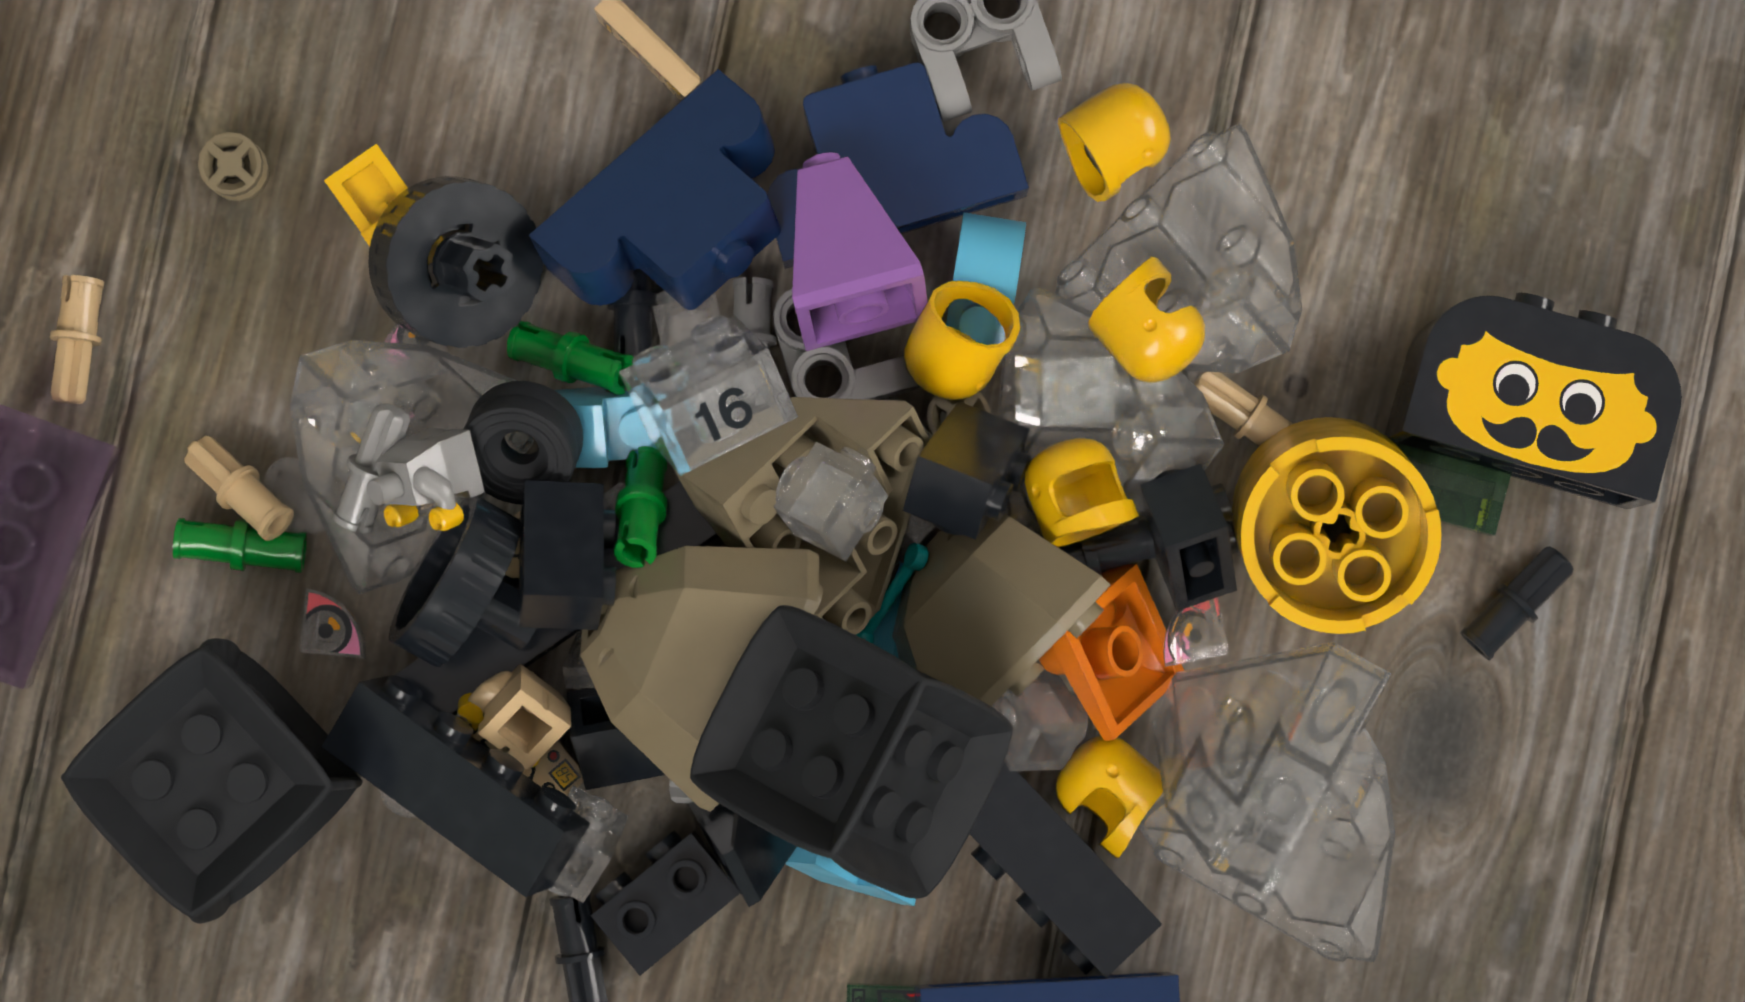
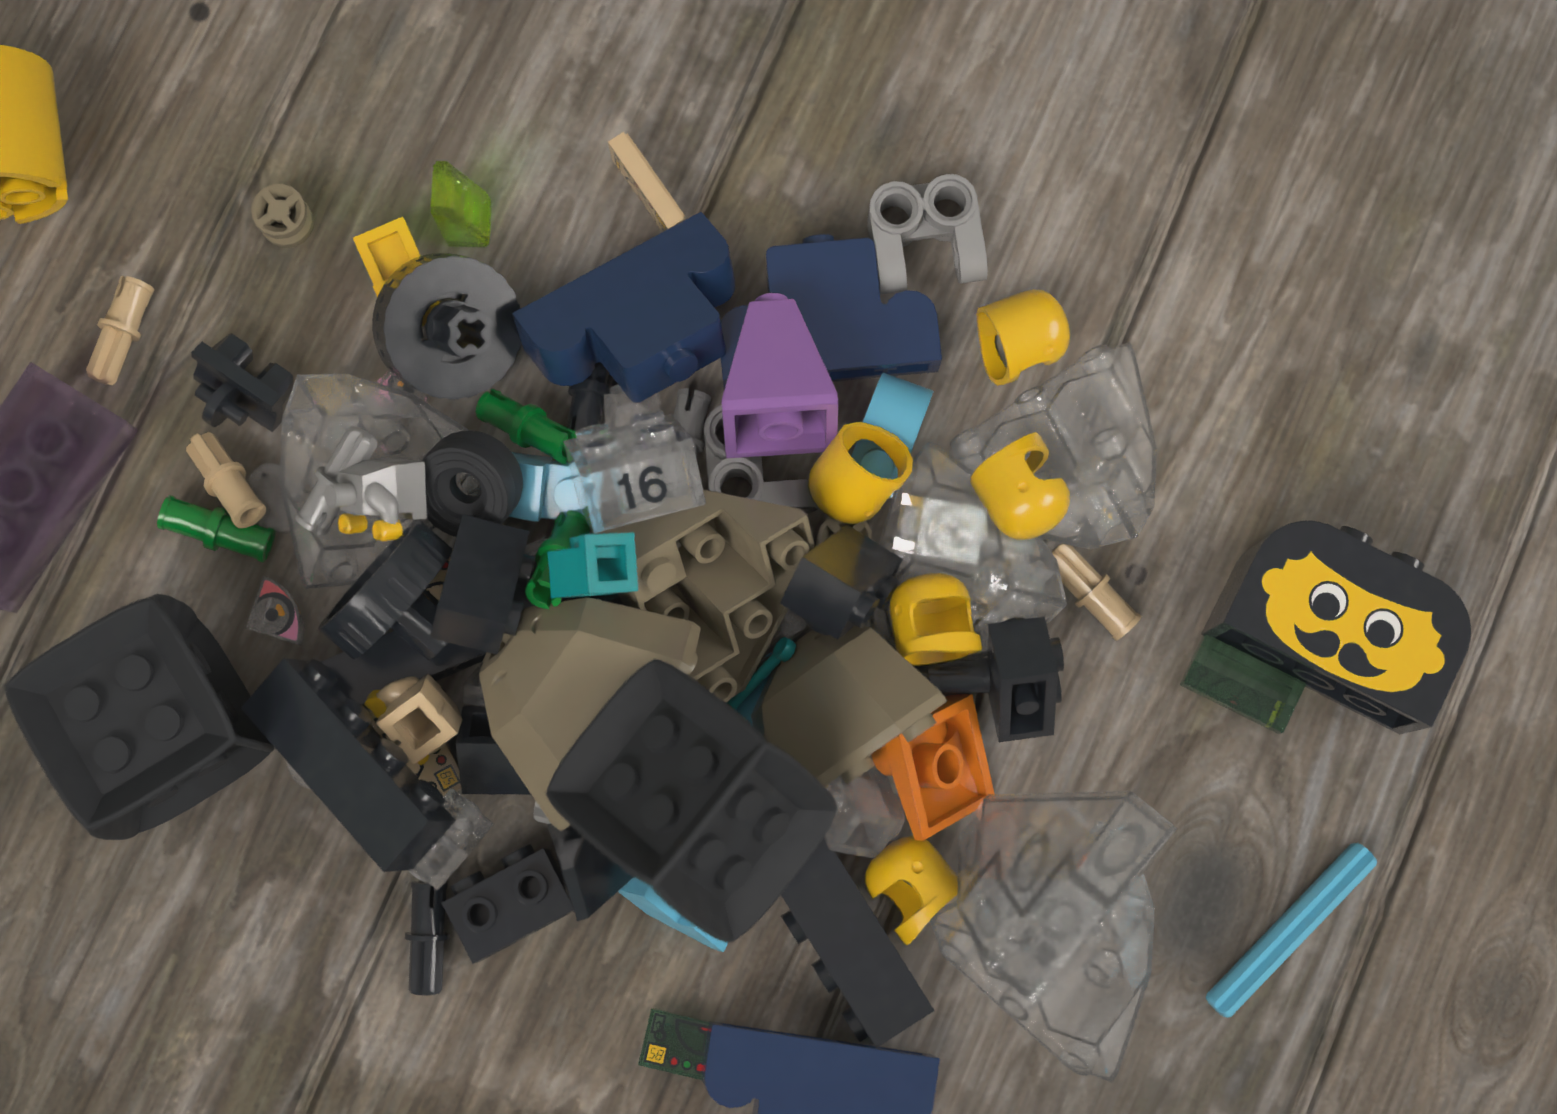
camera: 10 degrees right, 5 degrees down
clear brick [774,442,888,561] -> none
clear tile [1164,597,1229,667] -> none
yellow brick [1232,417,1442,634] -> none
black axle [1460,546,1574,661] -> none
none -> black hips [191,333,293,433]
none -> clear neon green slope [430,161,492,248]
none -> teal brick [548,533,638,598]
none -> medium azure axle [1206,843,1377,1018]

